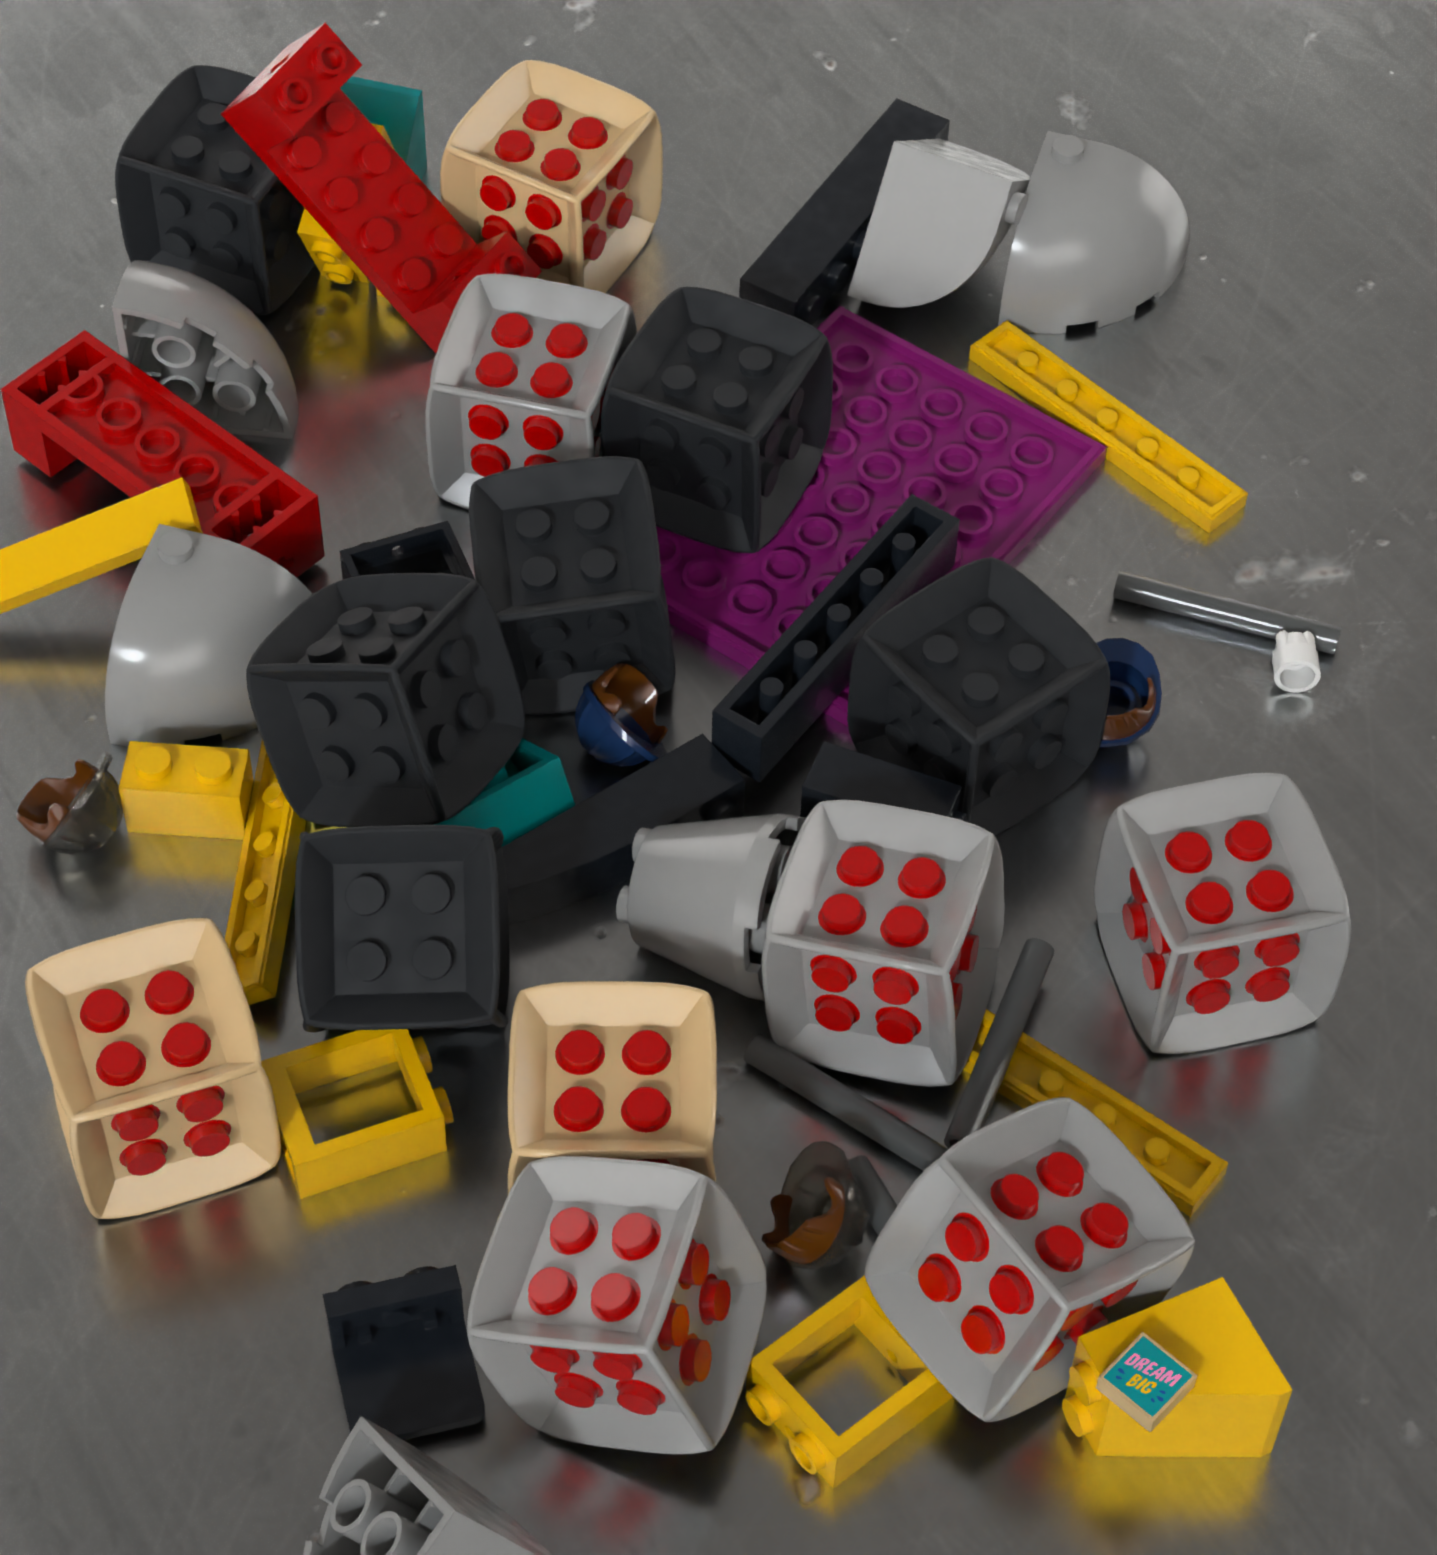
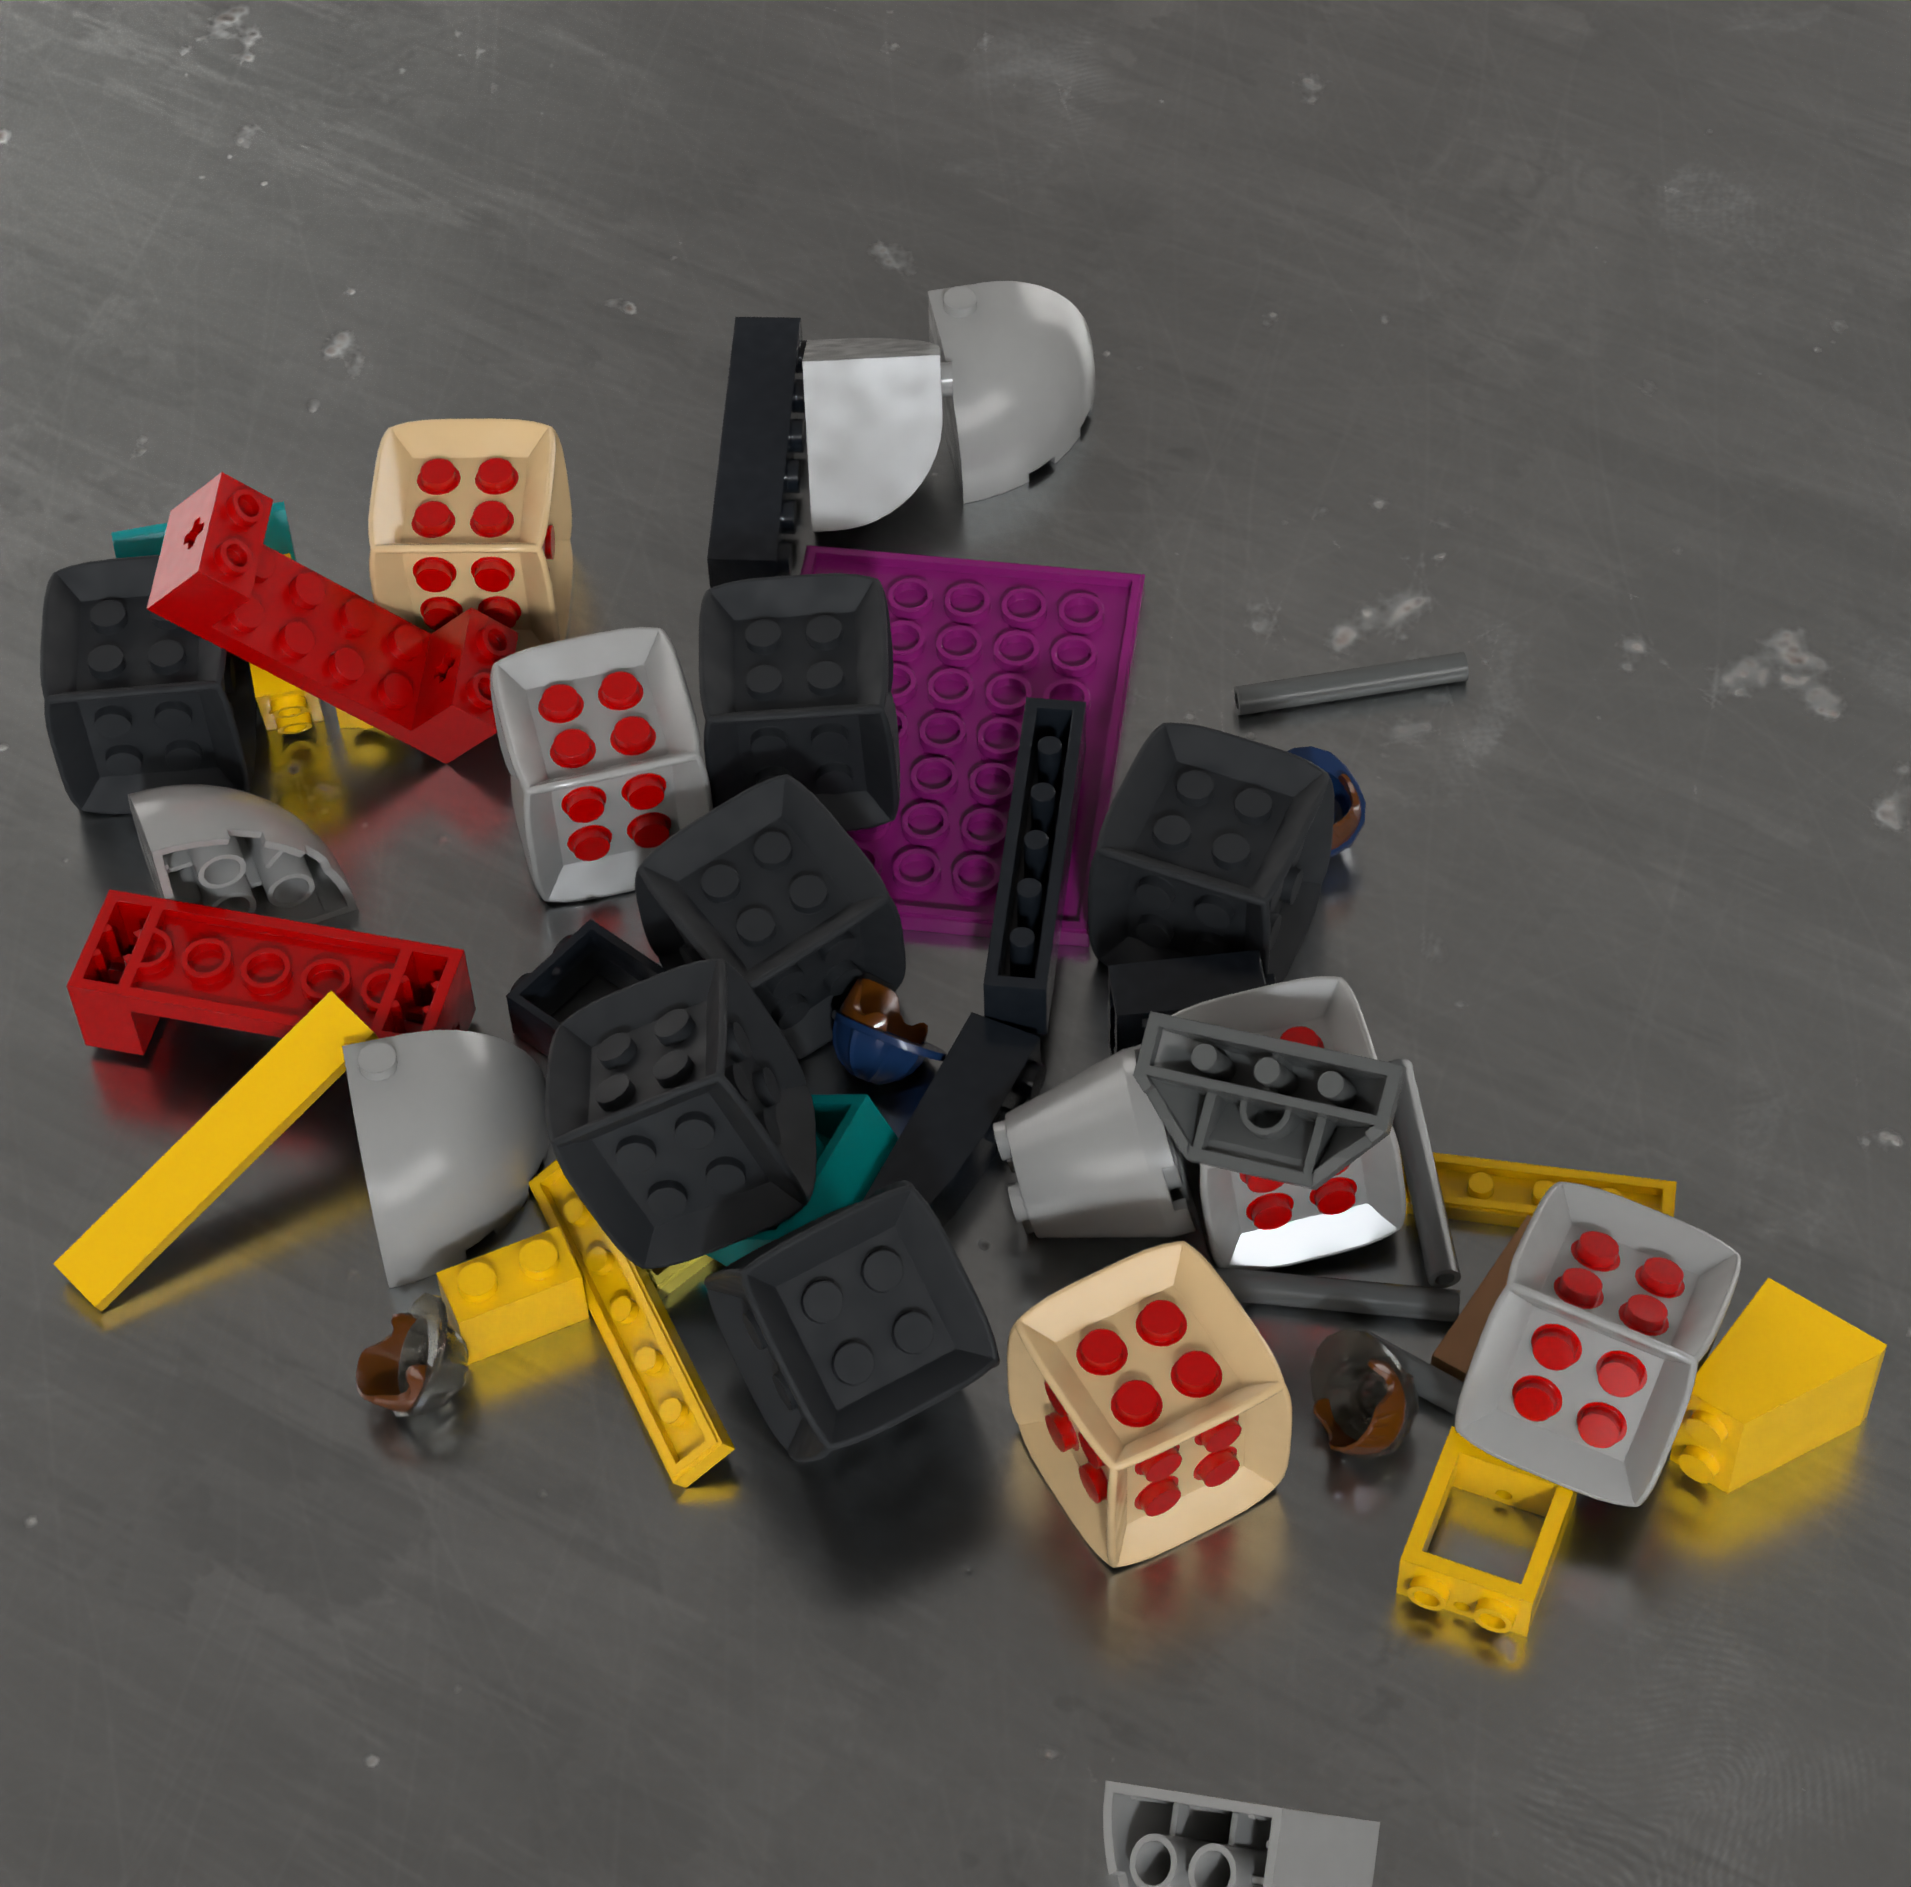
camera: 25 degrees left, 0 degrees up
tan piece [25,918,281,1219] -> none
yellow window [261,1029,454,1199] -> none
black bracket [322,1265,485,1440] -> none
light grey piece [467,1156,767,1455] -> none
yellow tile [969,320,1248,534] -> none
light grey piece [1094,773,1352,1054] -> none
tile [1096,1332,1198,1432] -> none
white hose [1272,630,1321,693] -> none
none -> dark grey wedge [1133,1011,1407,1190]

